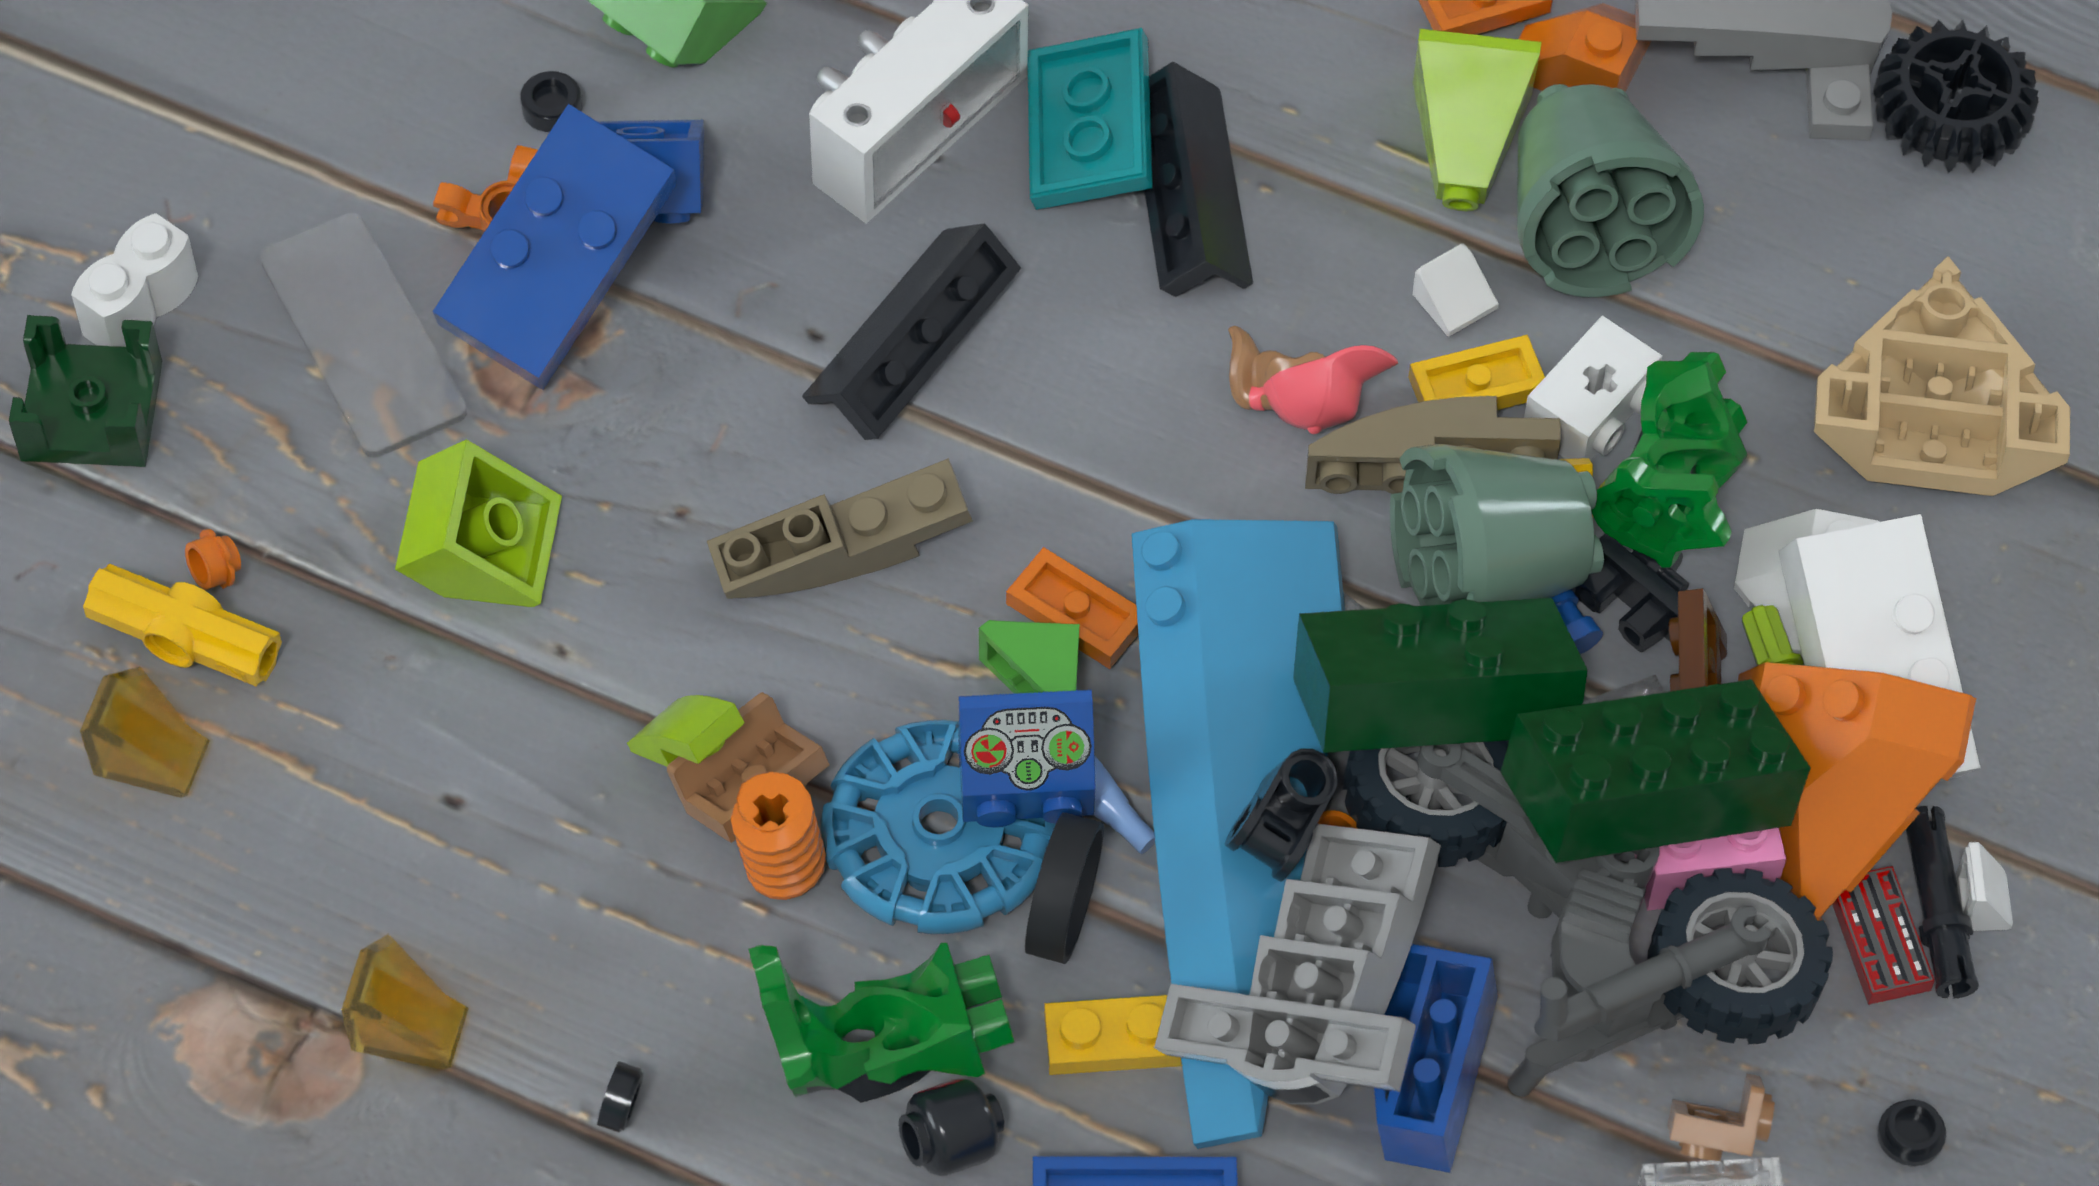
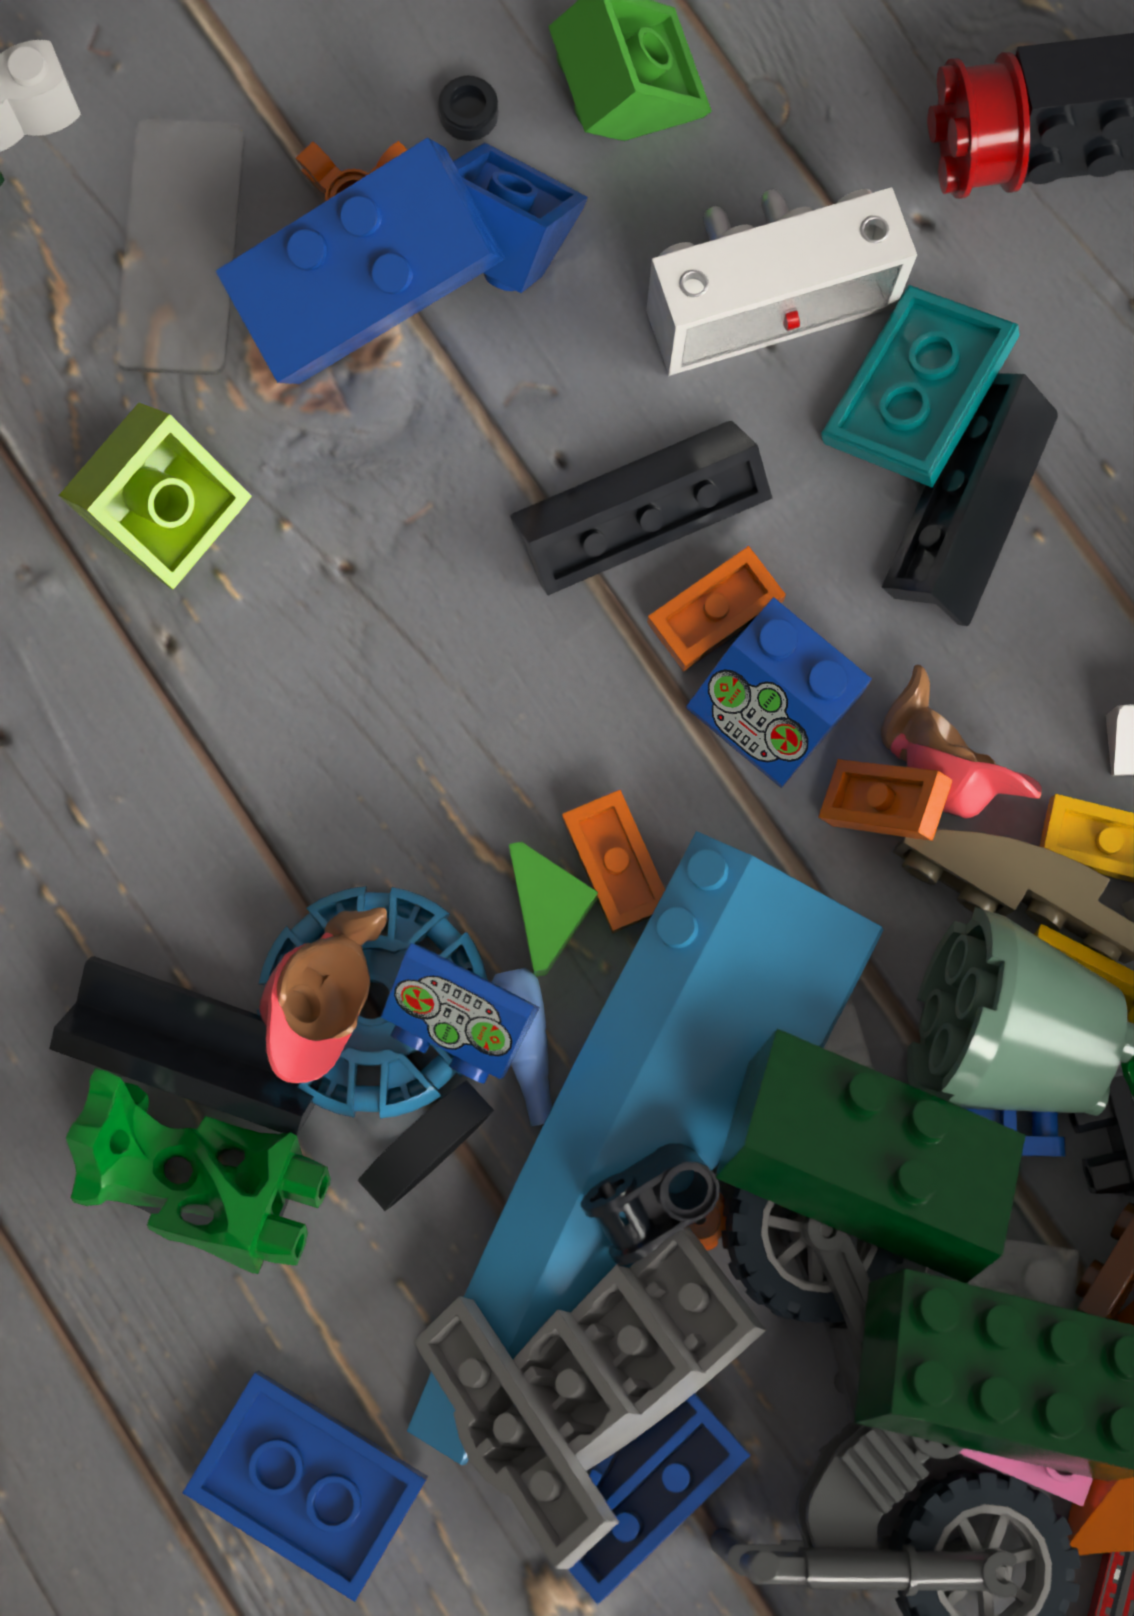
camera: 30 degrees right, 20 degrees up
lime slope [627,695,745,767] -> none
medium nougat bracket [667,692,830,843] -> none
dark tan slope [707,459,973,599] -> none
orange piece [731,772,826,900] -> none
black head [899,1079,1005,1176] -> none
yellow plate [1044,995,1182,1075] -> none
none -> black panel [49,956,323,1136]
none -> medium nougat hair [259,907,387,1083]
none -> orange plate [647,546,786,672]
none -> blue slope [686,597,872,788]
none -> orange plate [818,759,953,841]

